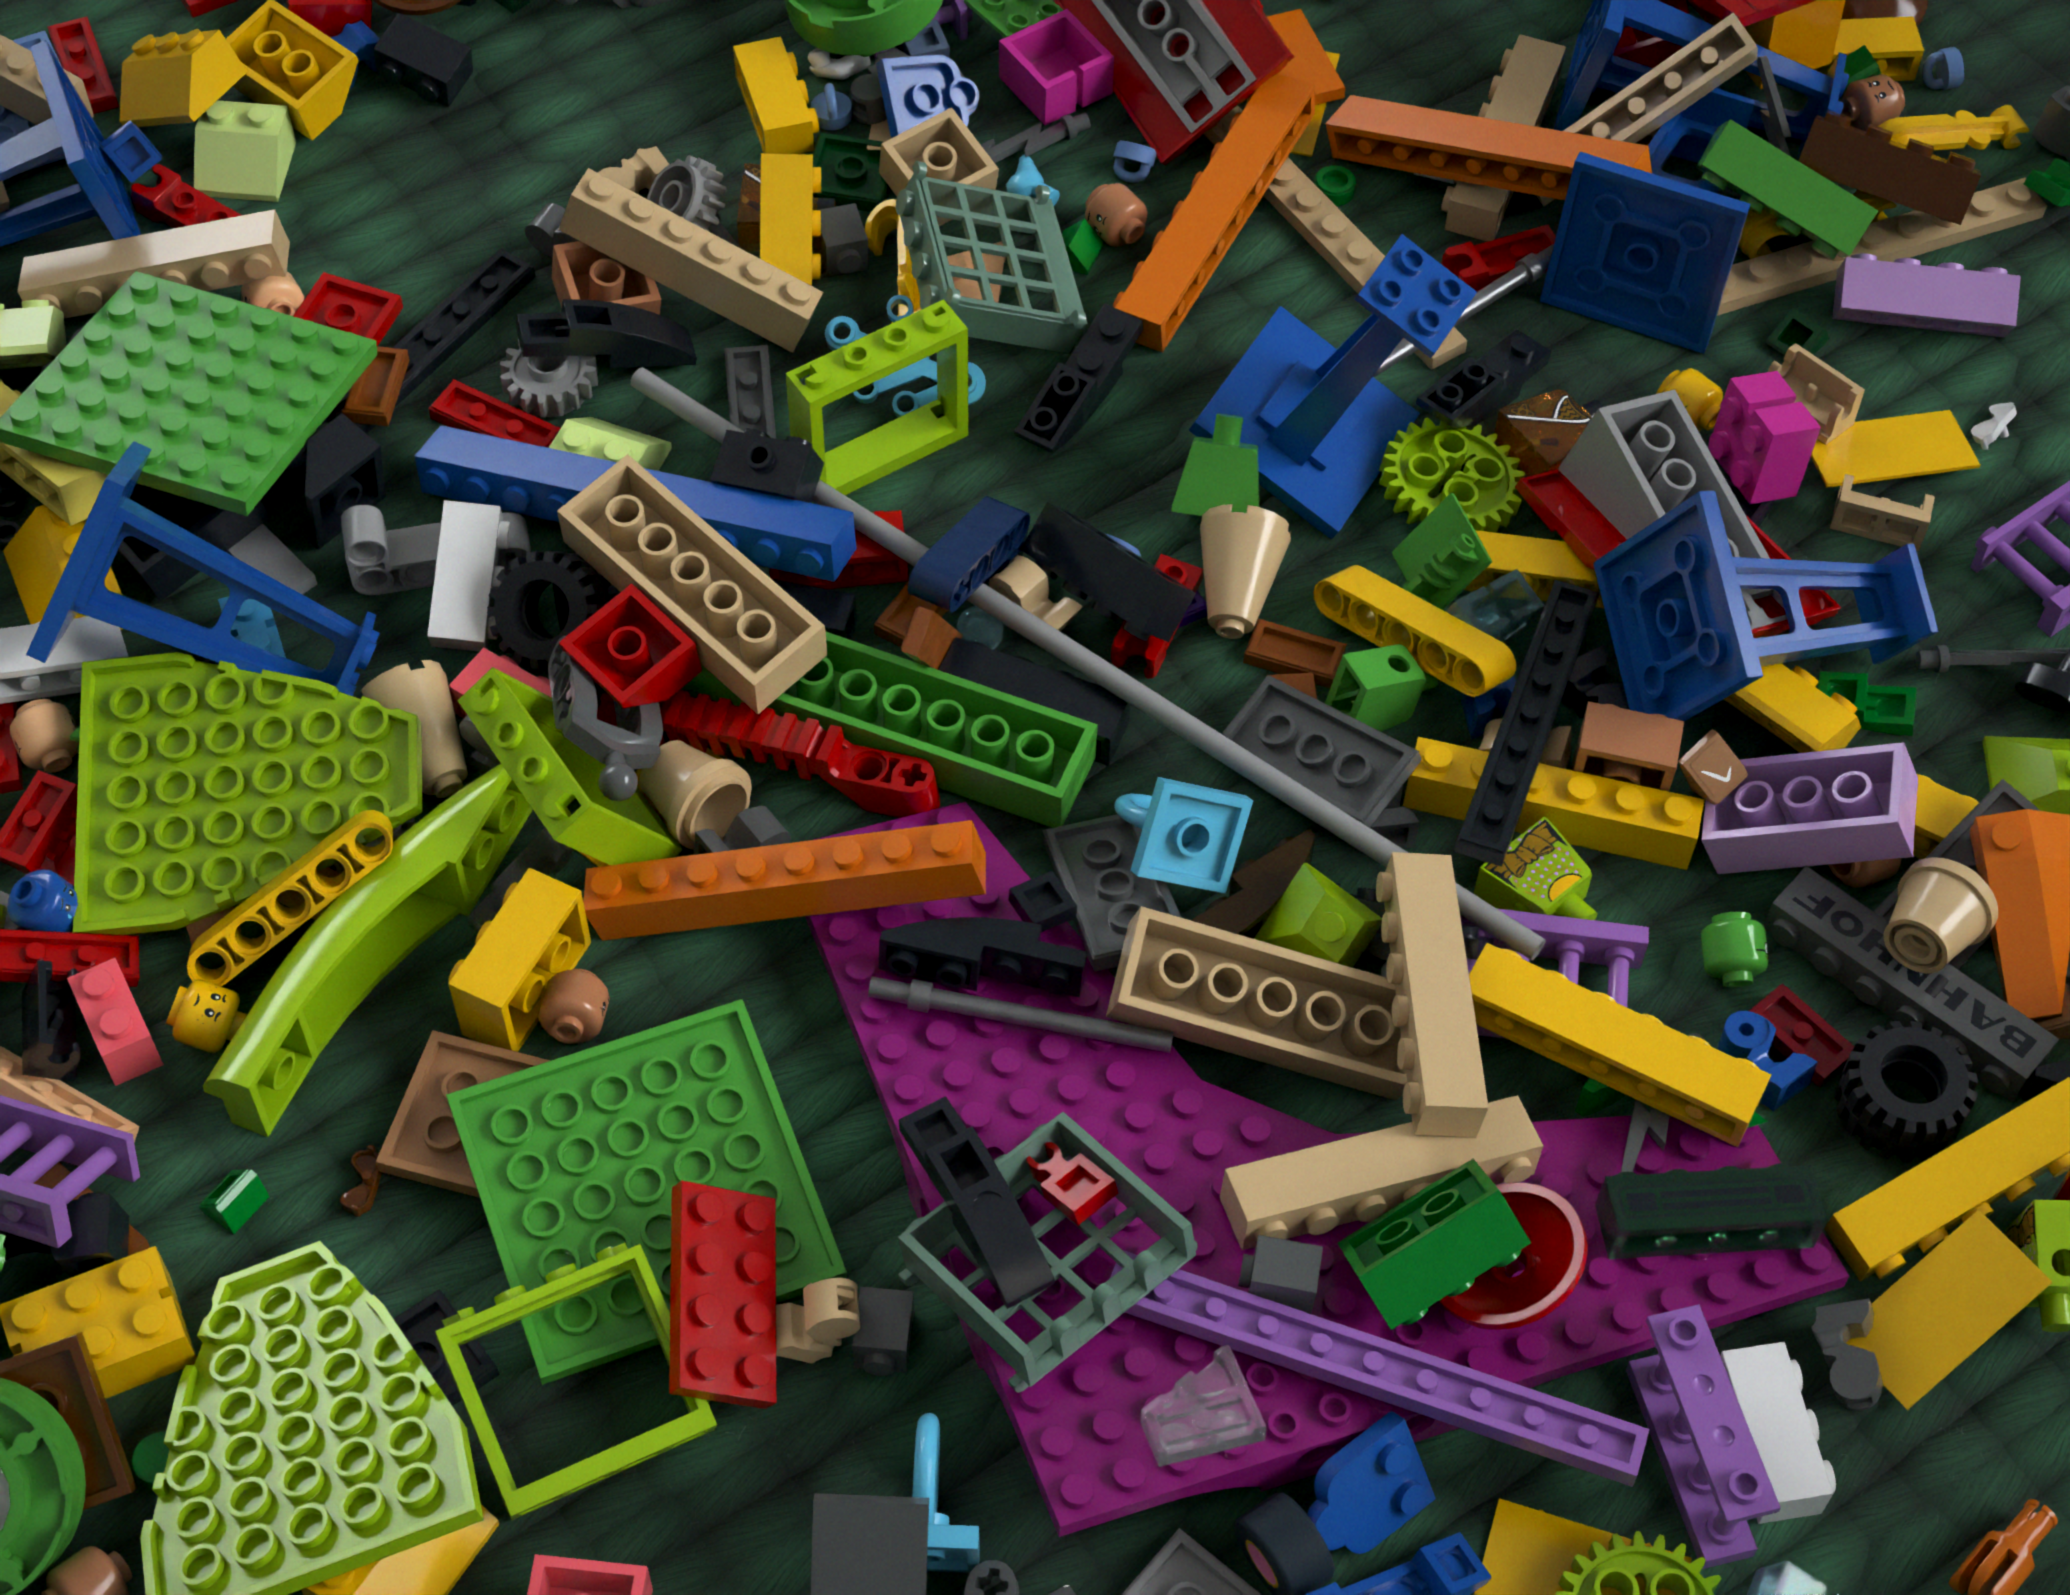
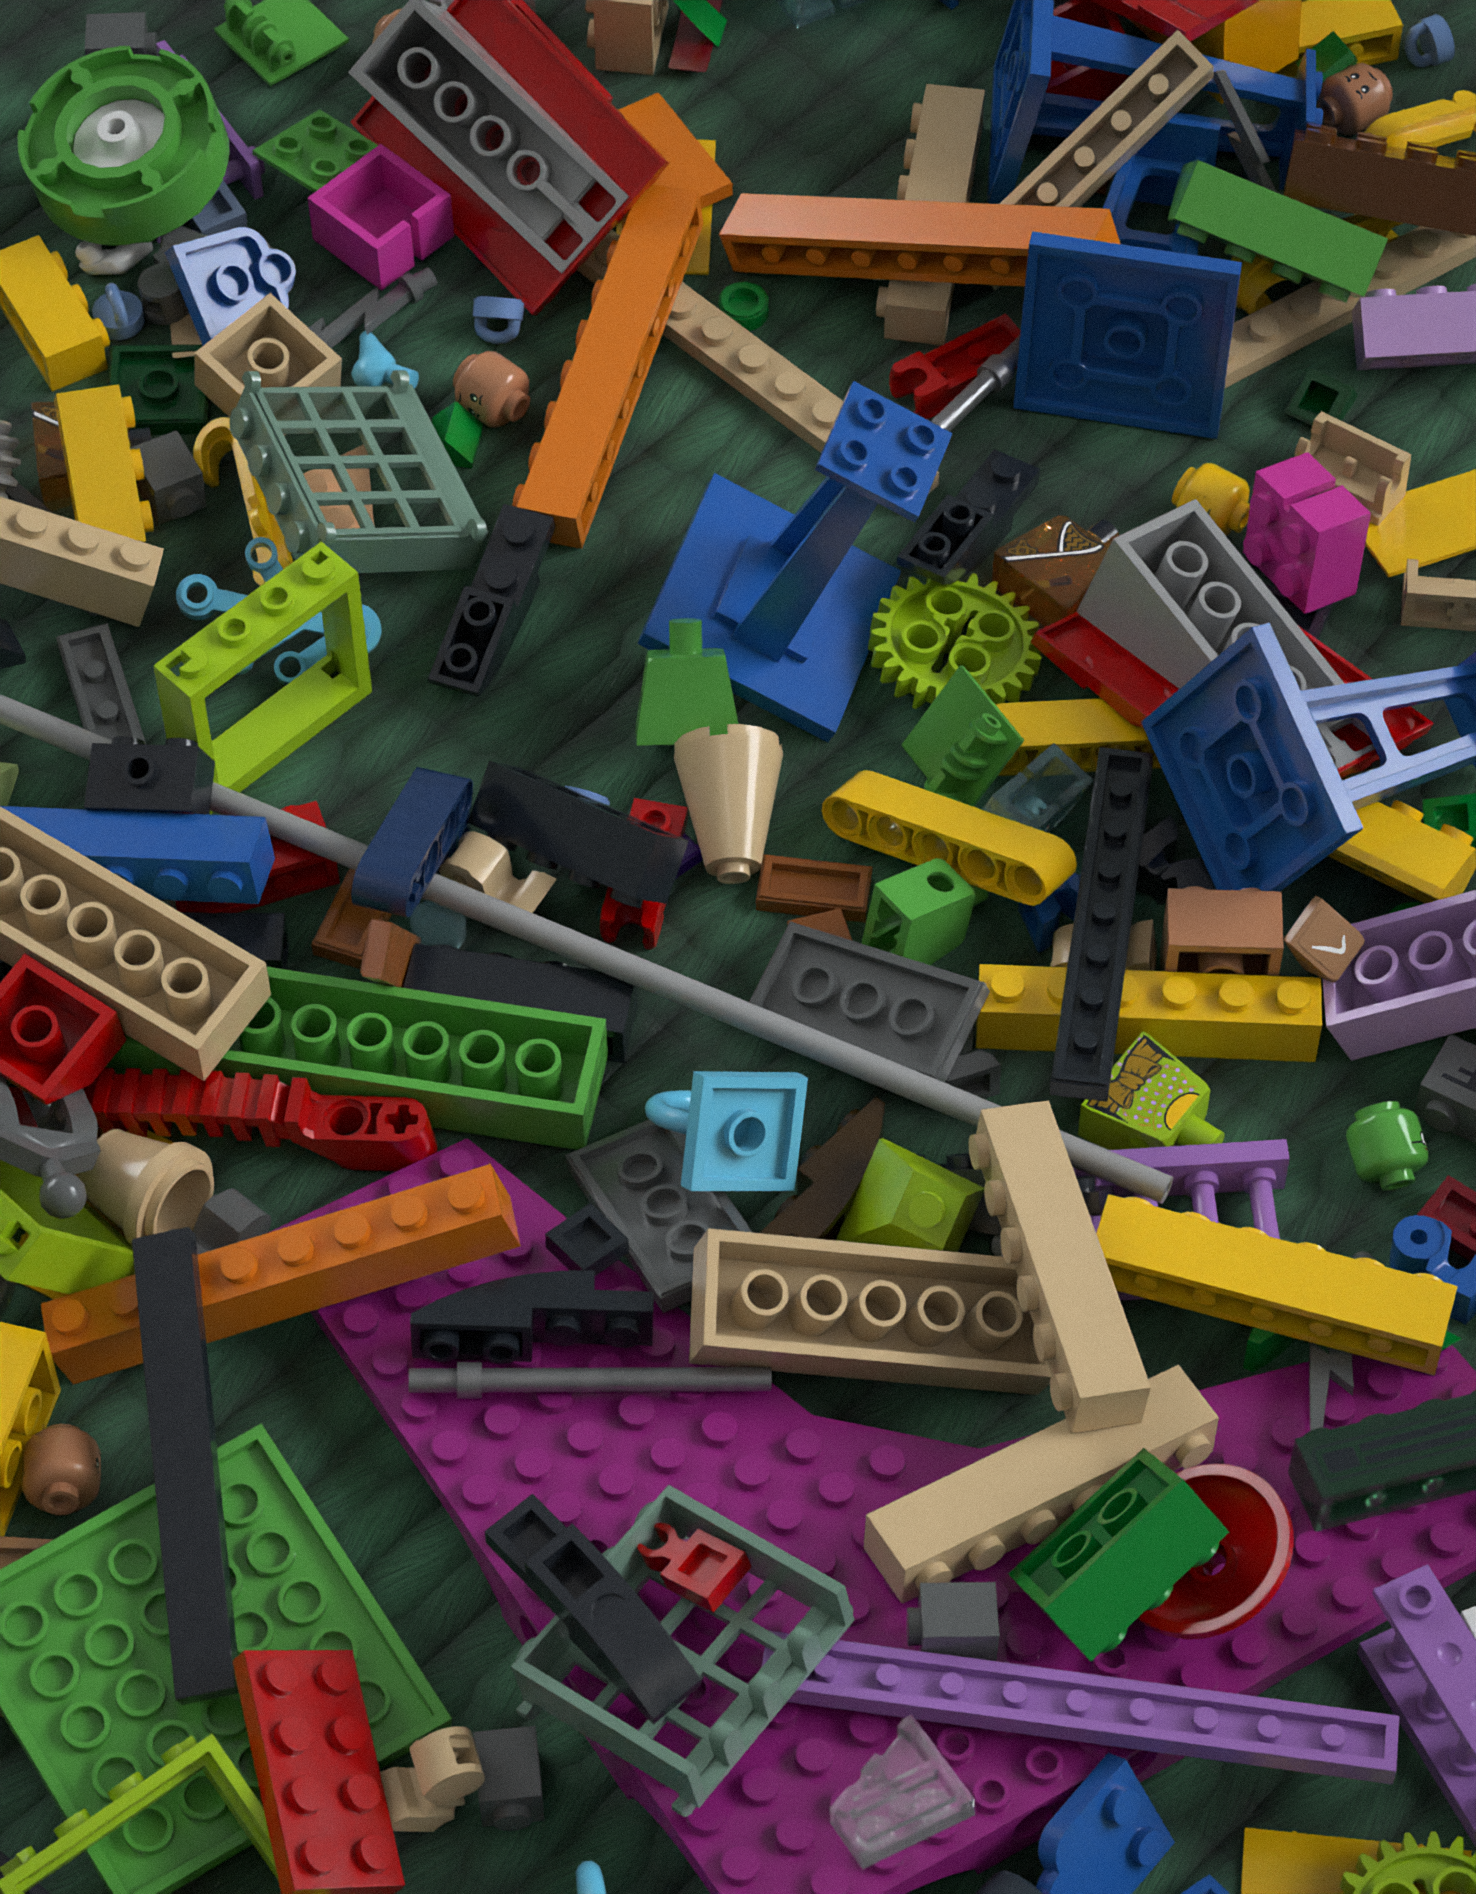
camera: 10 degrees left, 0 degrees up
none -> black tile [132,1227,239,1705]

